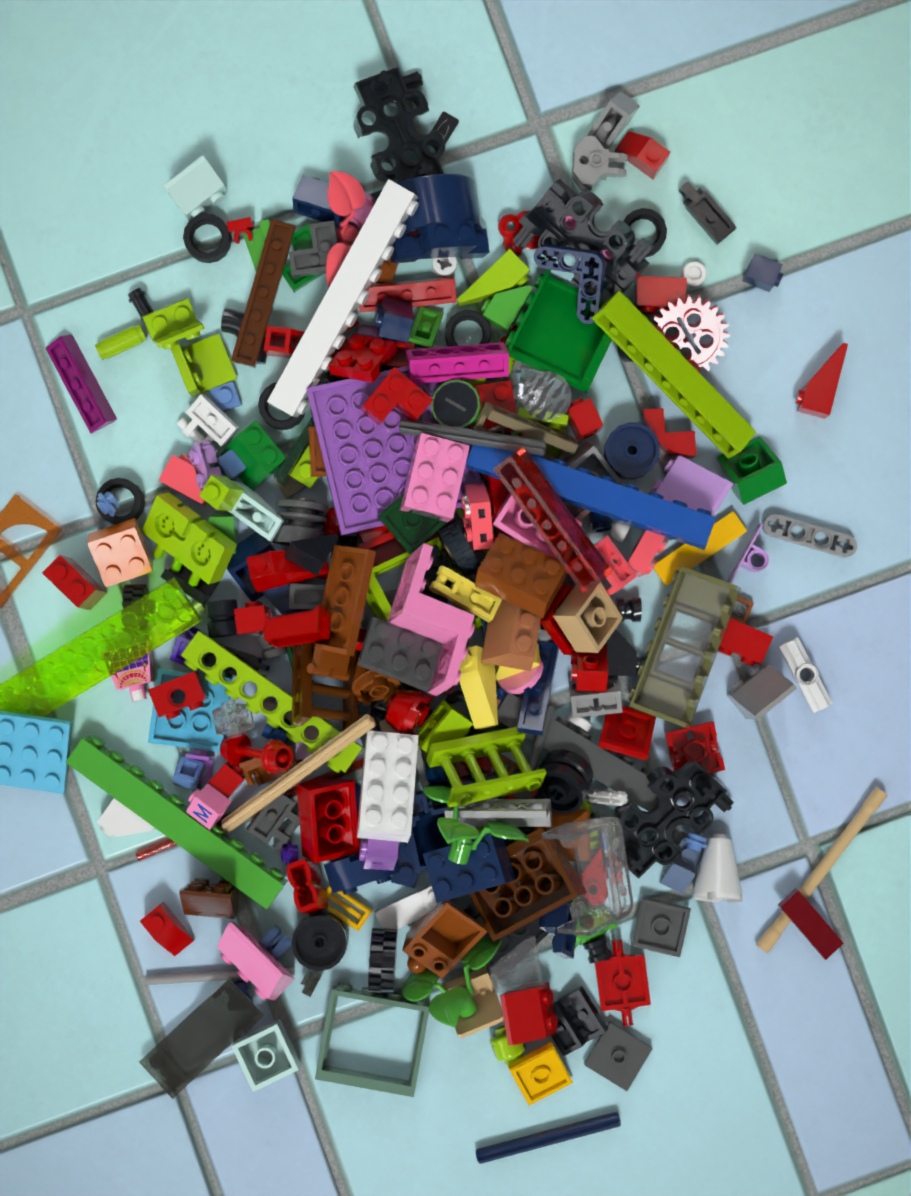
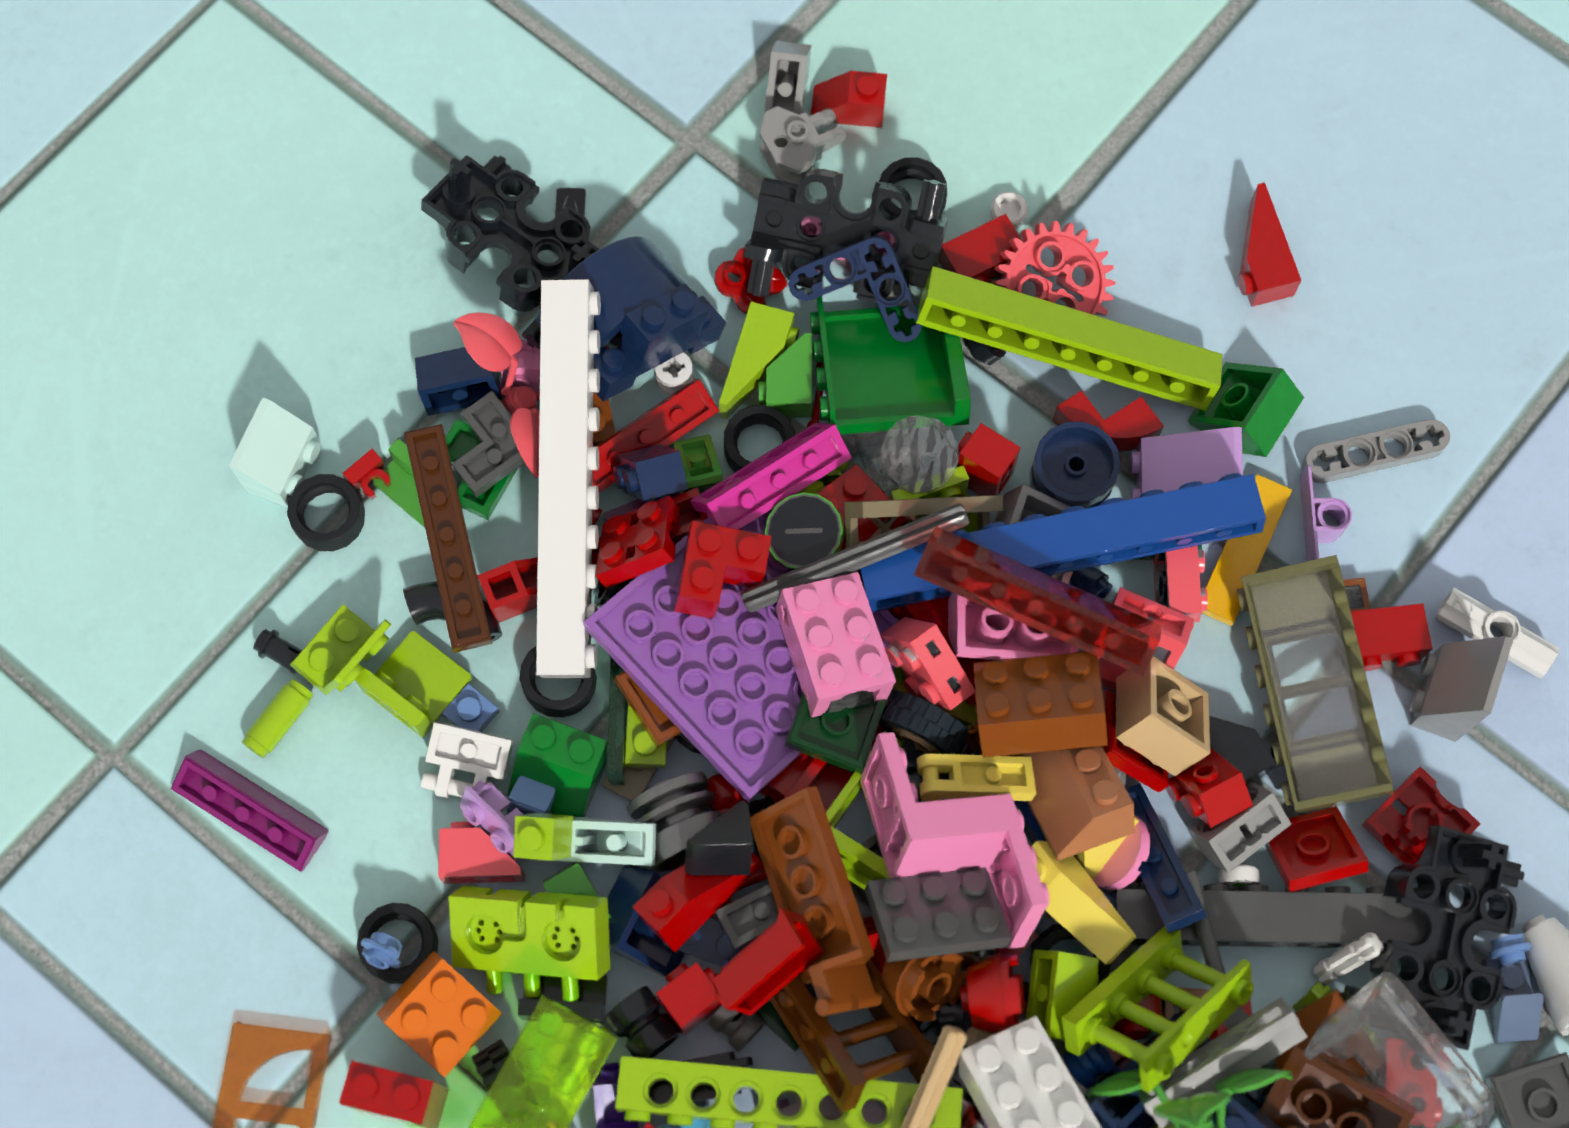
camera: 30 degrees left, 15 degrees down
black wheel [534,749,593,814] -> none
white hinge [611,522,631,543] -> none
black wheel [615,597,642,622] -> none
black hinge [679,182,736,245] -> none
dark blue brick [742,253,784,292] -> none

